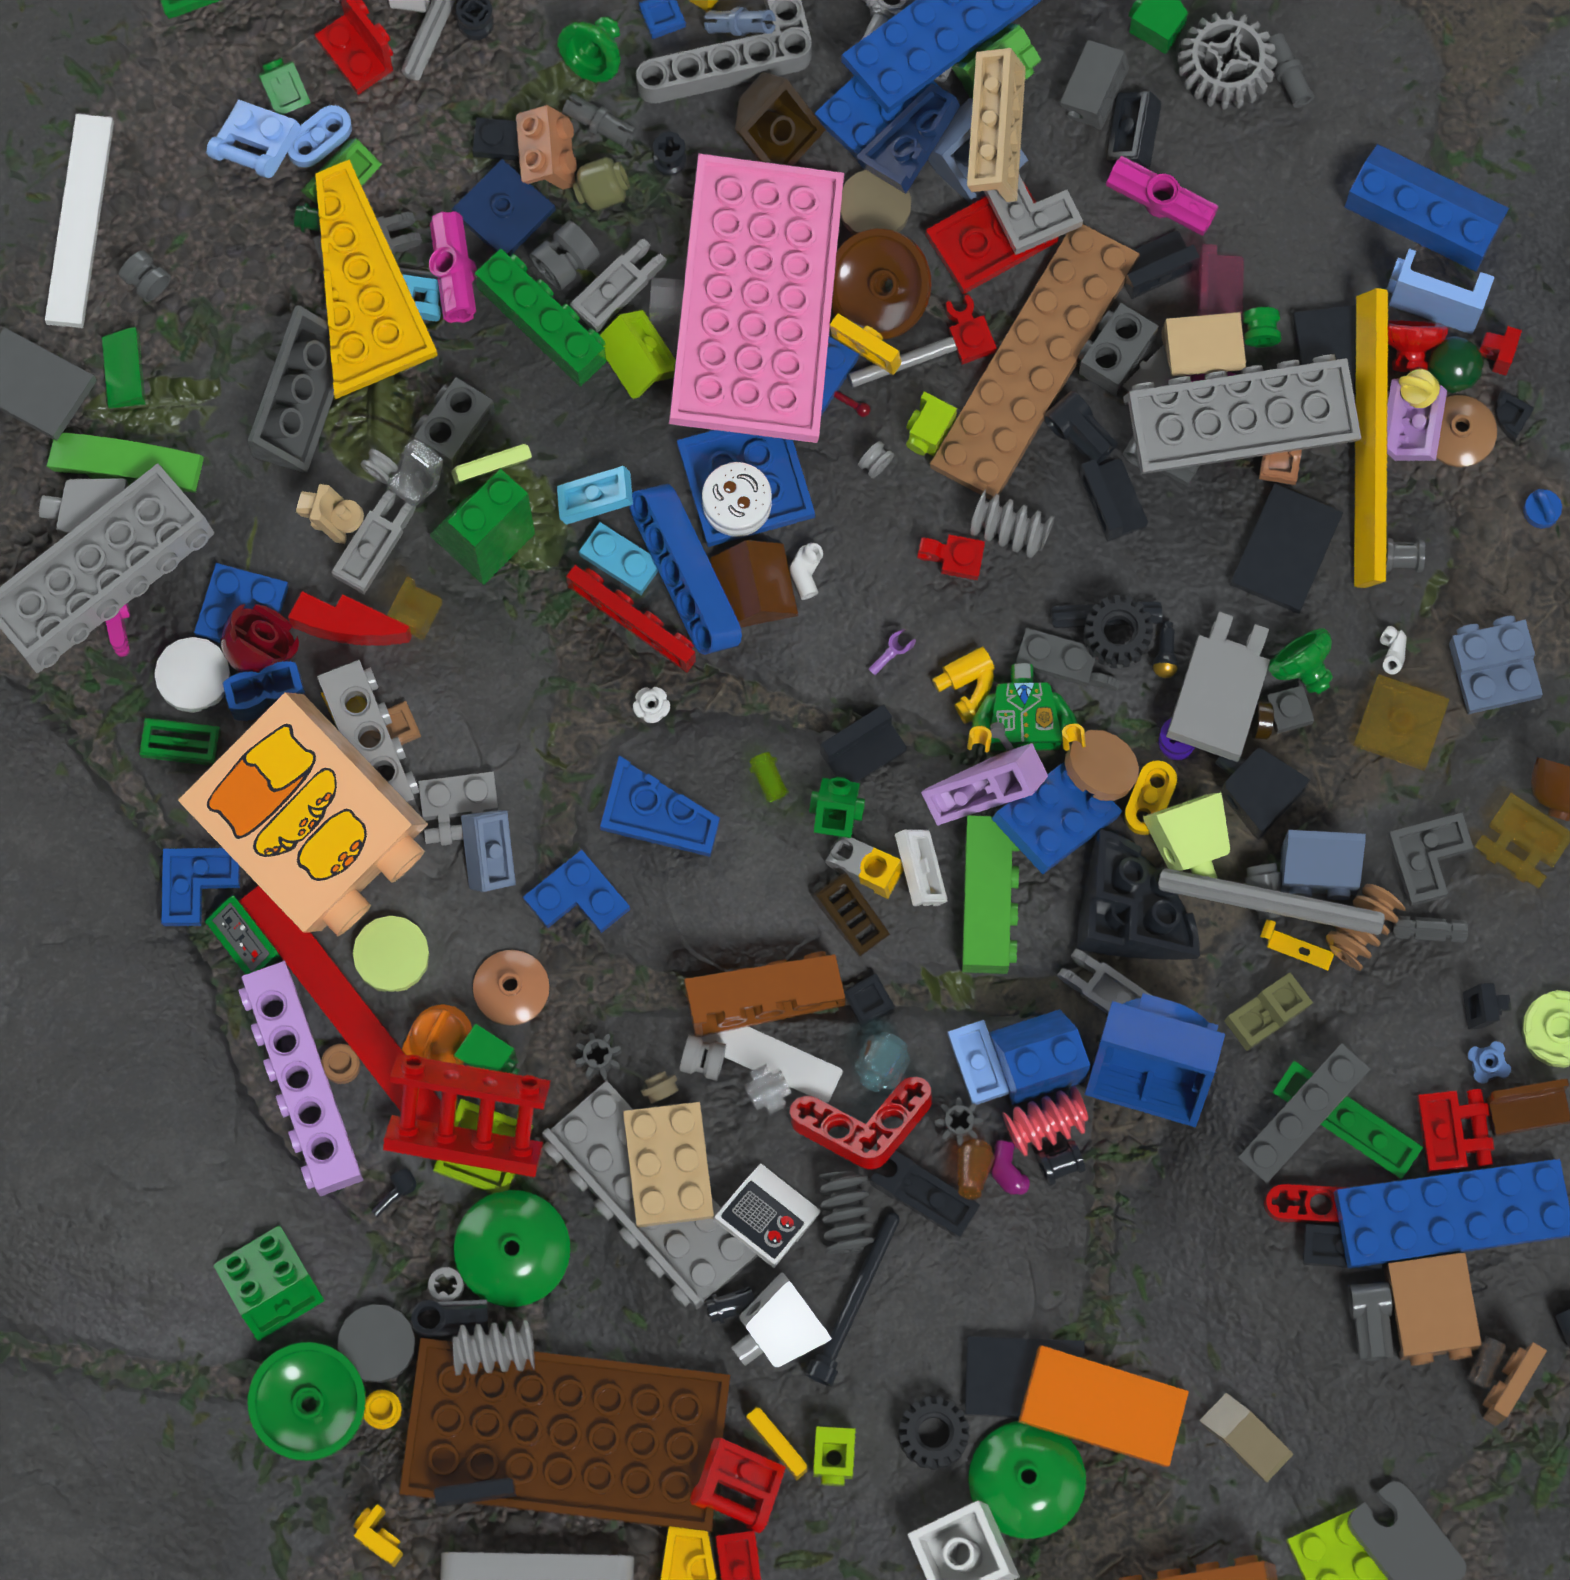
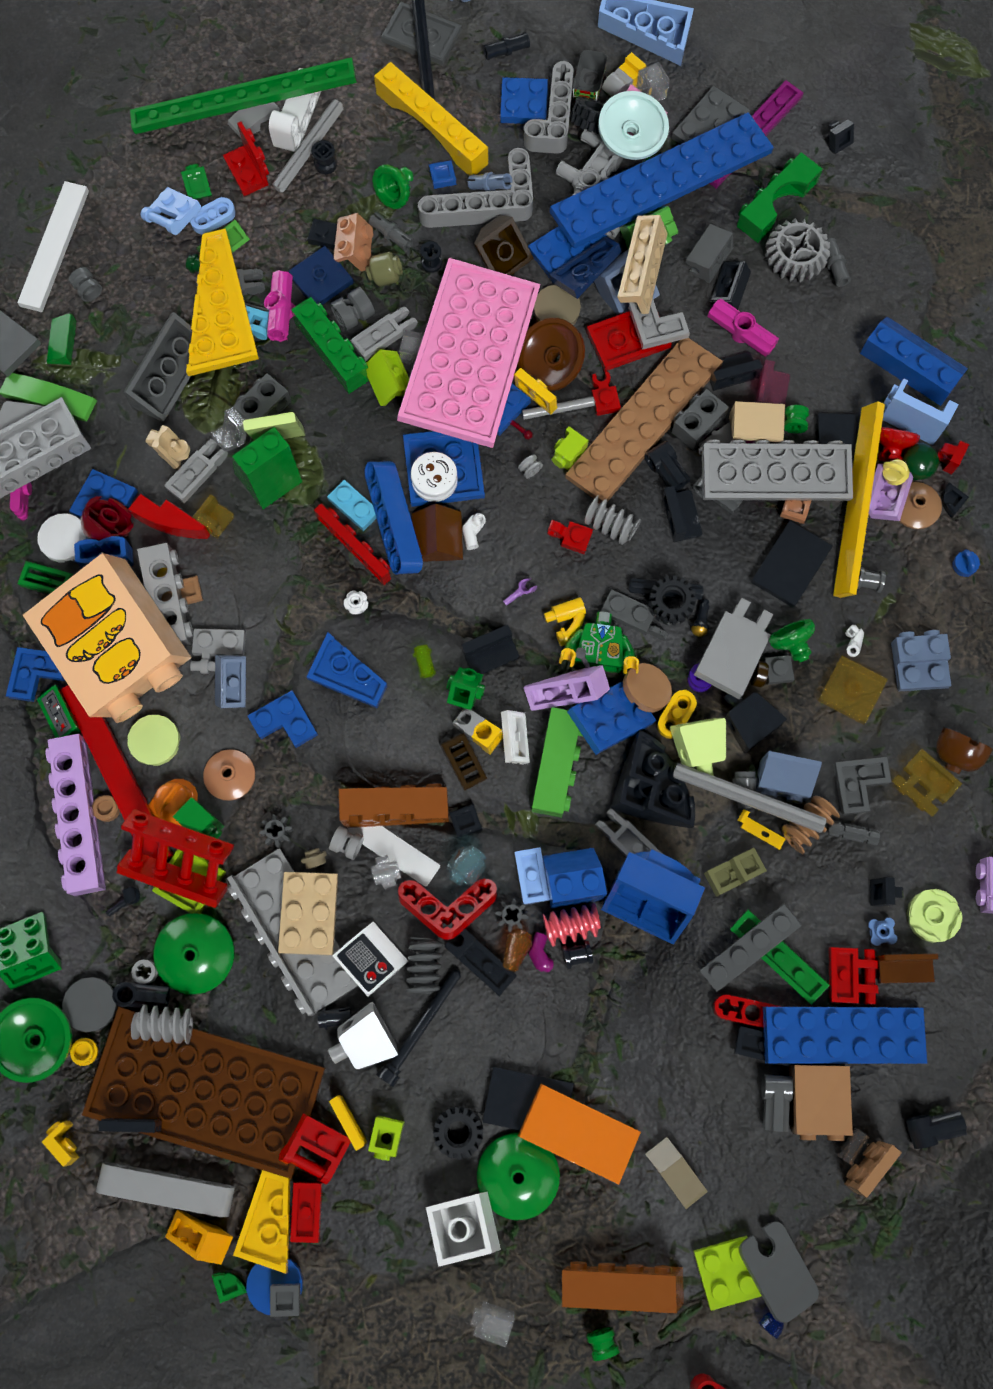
camera: 10 degrees right, 0 degrees up
light grey bush [360,449,398,484] -> none
medium azure plate [557,466,633,525] -> none

